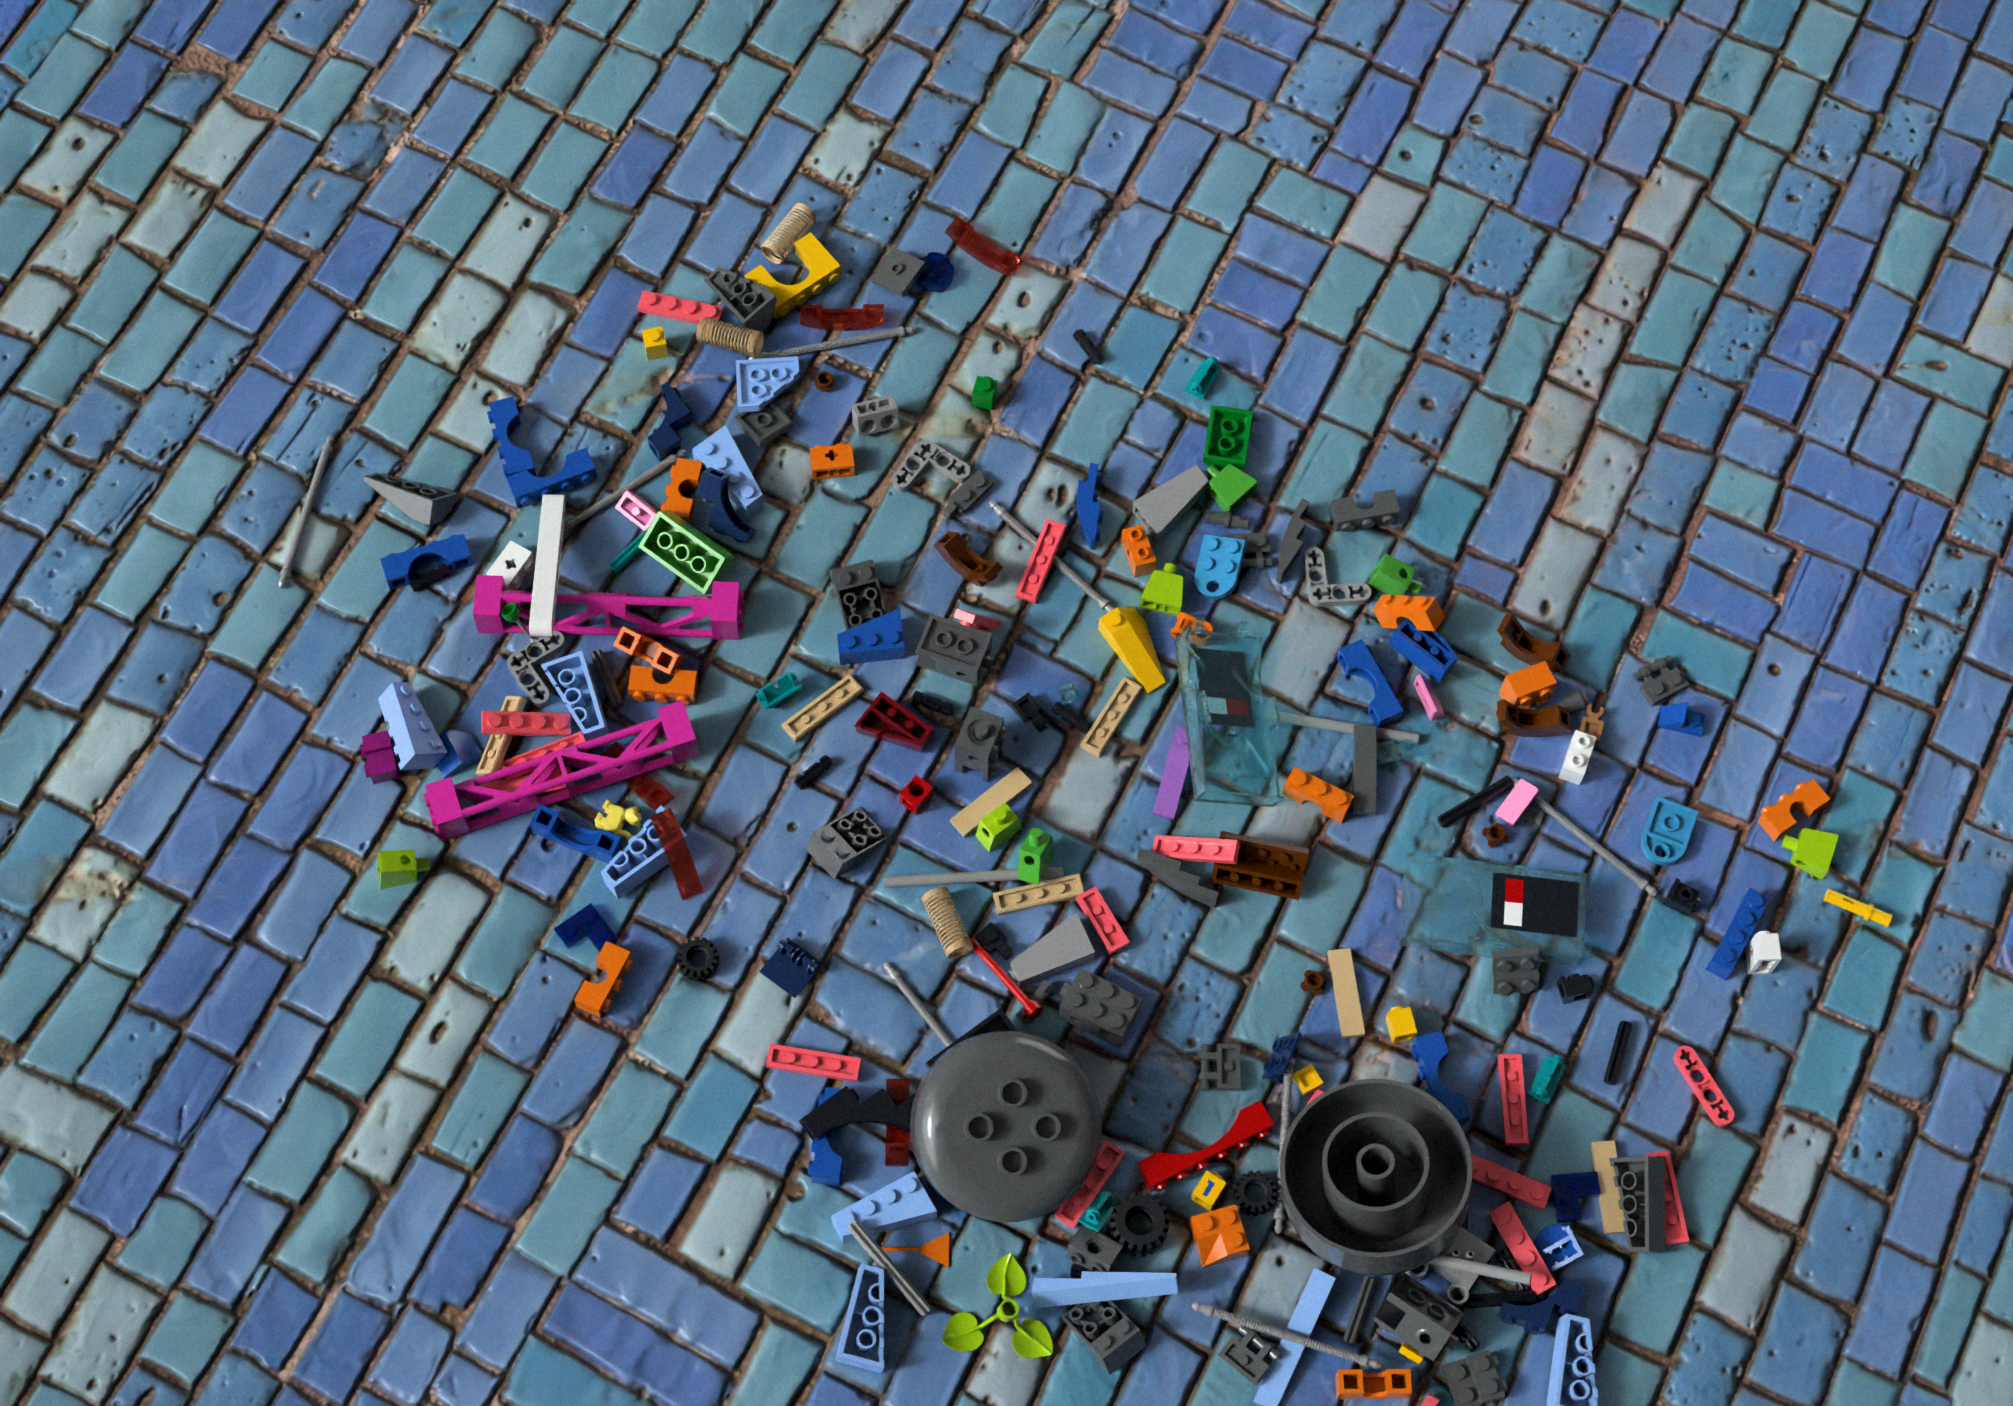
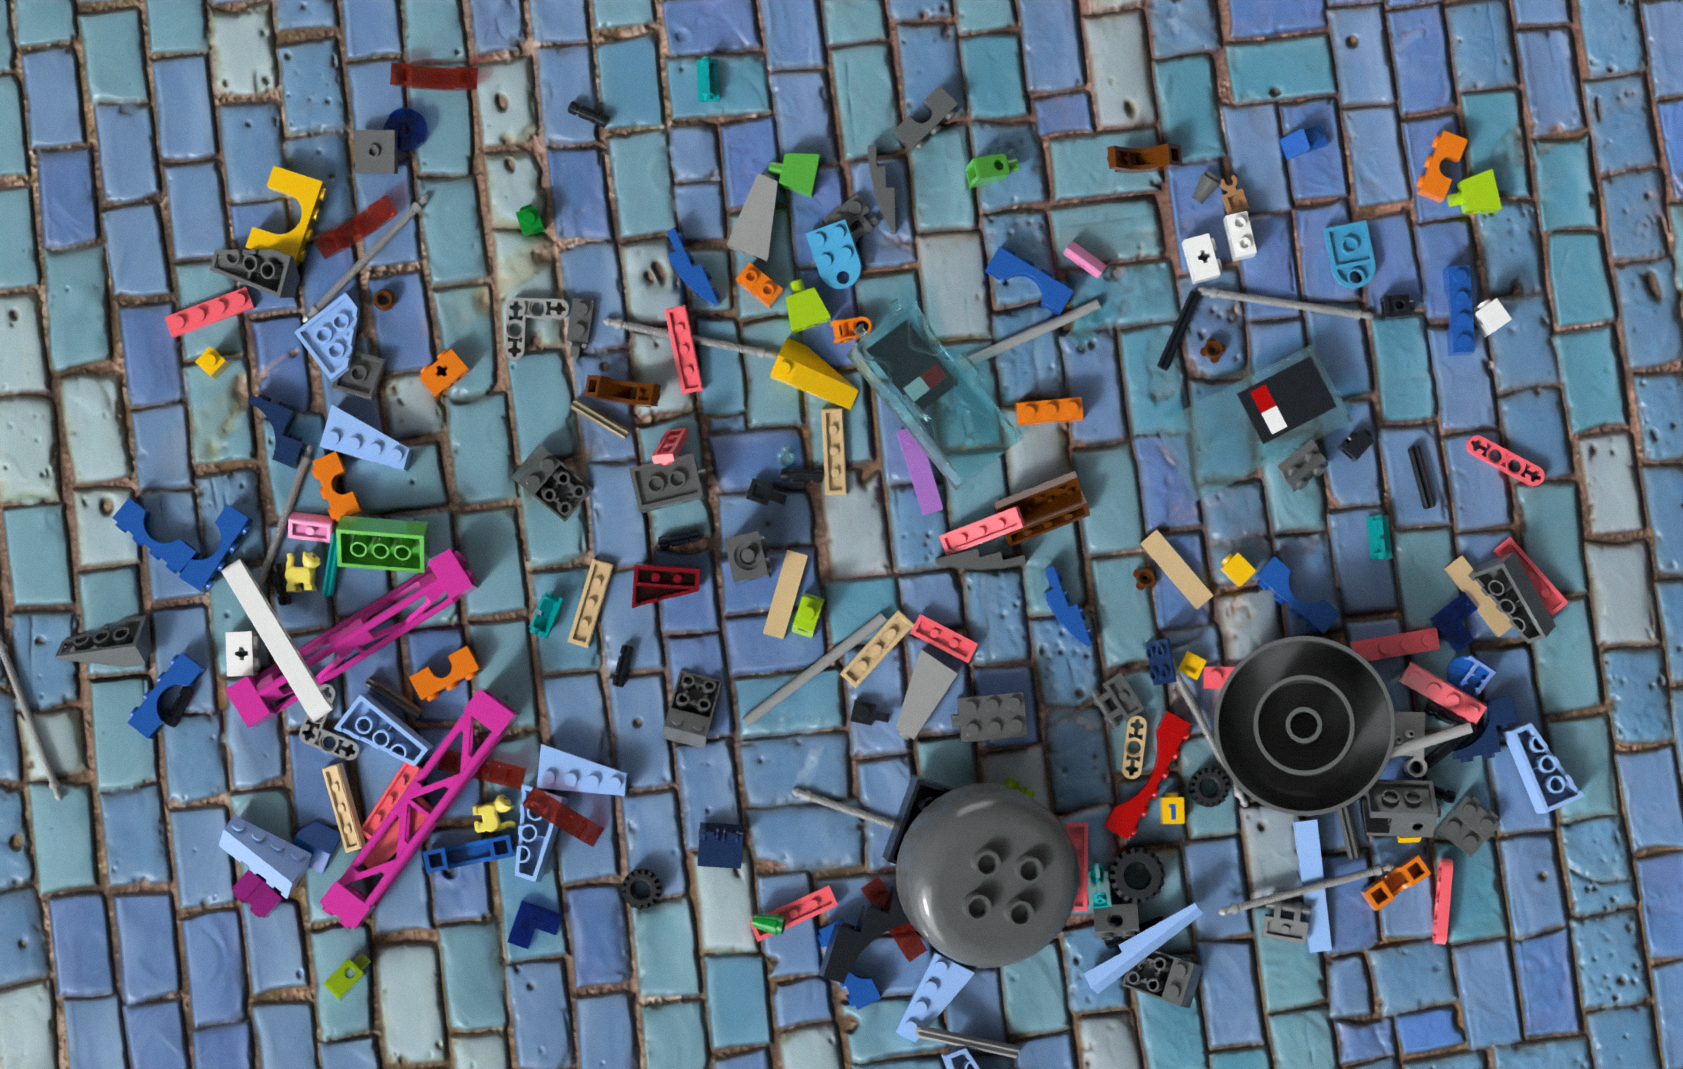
camera: 30 degrees left, 20 degrees up
coral plate [481,711,571,737] -> none
green hinge [501,603,538,643] -> none
orange arch [574,941,634,1018] -> none
orange arch [613,626,686,675] -> none
tan piece [696,317,764,358] -> none
dark blue arch [696,467,756,543] -> none
tan piece [761,203,817,264] -> none
blue wedge [837,608,905,665] -> none
light grey brick [851,395,899,437] -> none
orange piece [881,1233,949,1267] -> none
red brick [899,775,933,815] -> none
tan piece [921,886,973,959] -> none
lime plant [941,1253,1053,1359] -> none
red piece [971,938,1044,1020] -> none
dark grey pin [1015,980,1055,1024] -> none
bright green torso [1018,828,1054,885] -> none
orange slope [1189,1204,1250,1268] -> none
green slope [1203,405,1253,470] -> none
dark grey pin [1205,509,1249,530] -> none
light grey beam [1304,547,1372,607] -> none
dark grey slope [1352,725,1377,815] -> none
orange arch [1373,594,1445,631] -> none
blue wedge [1388,618,1458,684] -> none
bright pink slope [1495,779,1539,827] -> none
reddish brown arch [1496,699,1571,737] -> none
coral plate [1497,1054,1529,1146] -> none
orange slope [1498,661,1557,708] -> none
dark grey plate [1632,655,1689,707] -> none
yellow pin [1823,888,1893,928] -> none
none -> black axle [273,563,291,606]
none -> light yellow animal [285,551,321,593]
none -> light blue wedge [537,744,628,796]
none -> dark tan axle [571,399,630,440]
none -> green cone [752,914,786,936]
none -> blue slope [1043,566,1094,647]
none -> tan beam [1121,716,1147,779]
none -> white brick [1181,233,1222,285]

